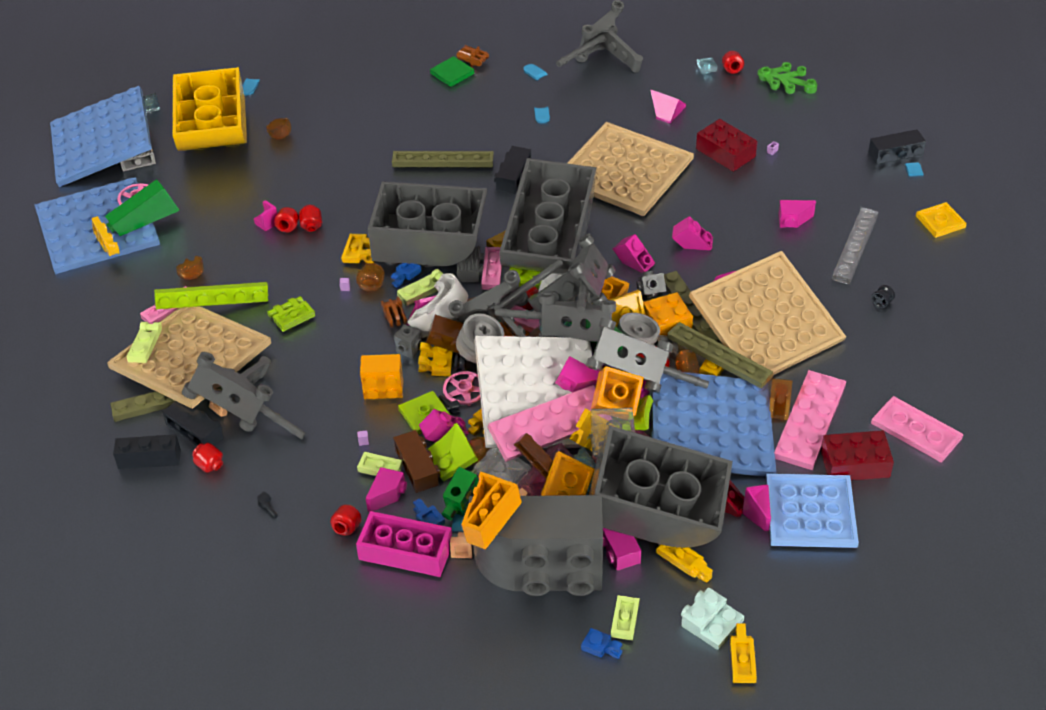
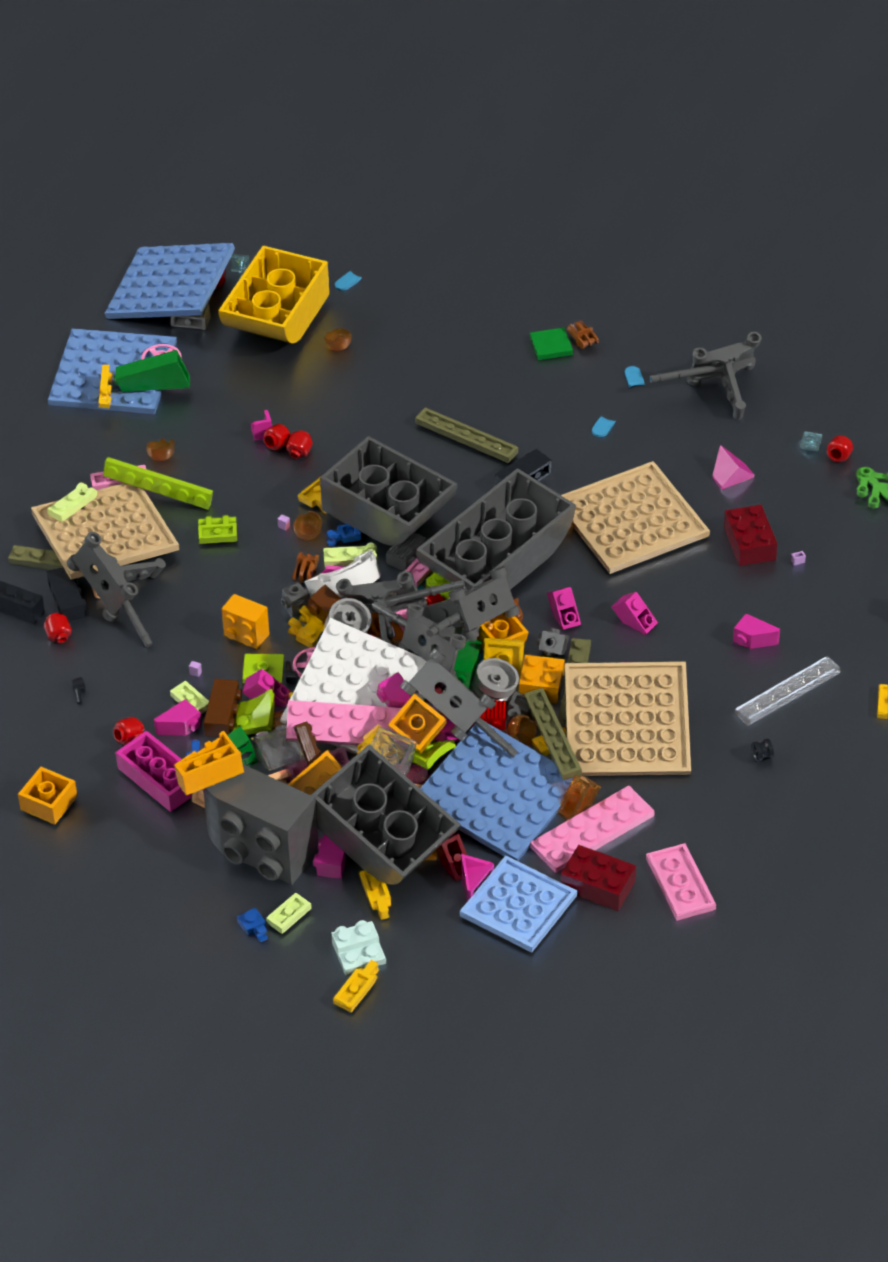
camera: 30 degrees right, 0 degrees up
none -> light orange brick [18,766,78,825]

